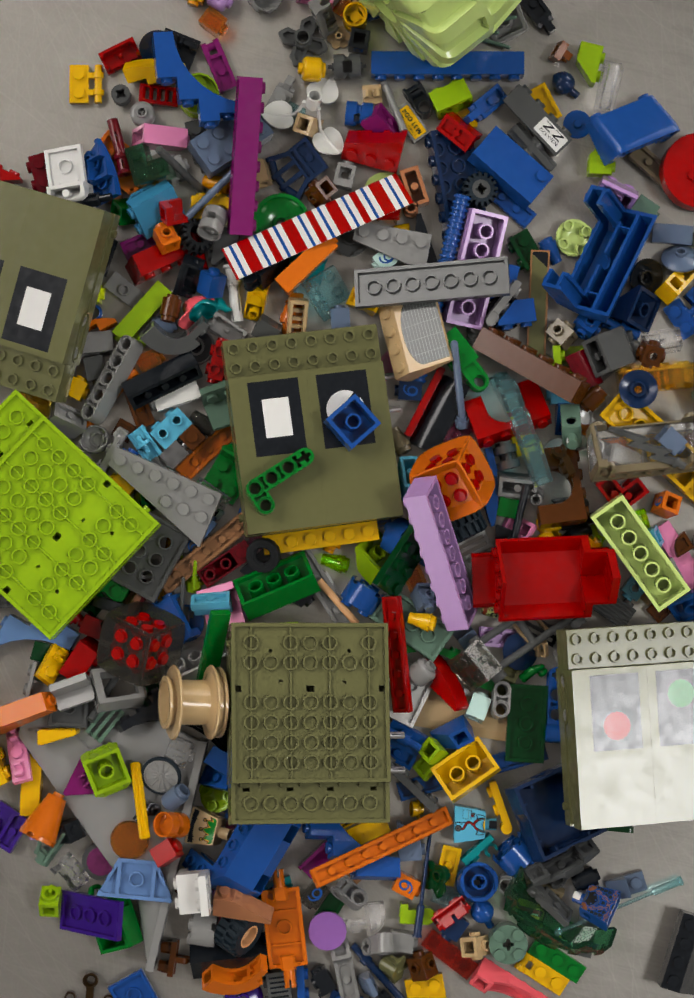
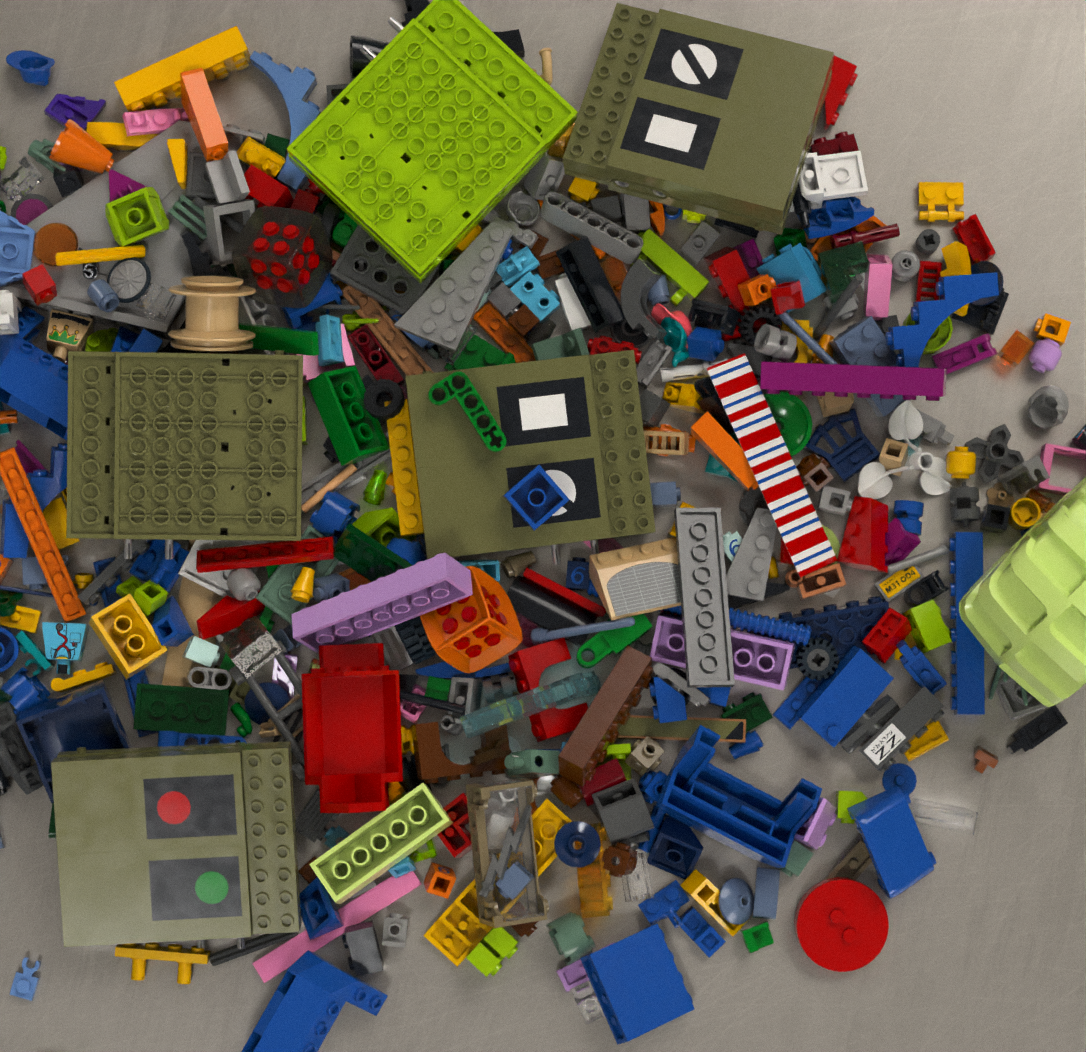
camera: 90 degrees right, 5 degrees down
orange wheel [153,812,190,838] -> none
reddish brown brick [159,294,182,324] -> none
clear light blue bracket [301,265,350,322] -> none
tan tile [362,84,383,105] -> none
dark blue piece [552,71,580,99] -> none
yellowish green dish [556,219,592,257] -> none
lime slope [575,41,606,88] -> none
black dish [630,258,664,294] -> none
reddish brown tile [674,531,694,558] -> none

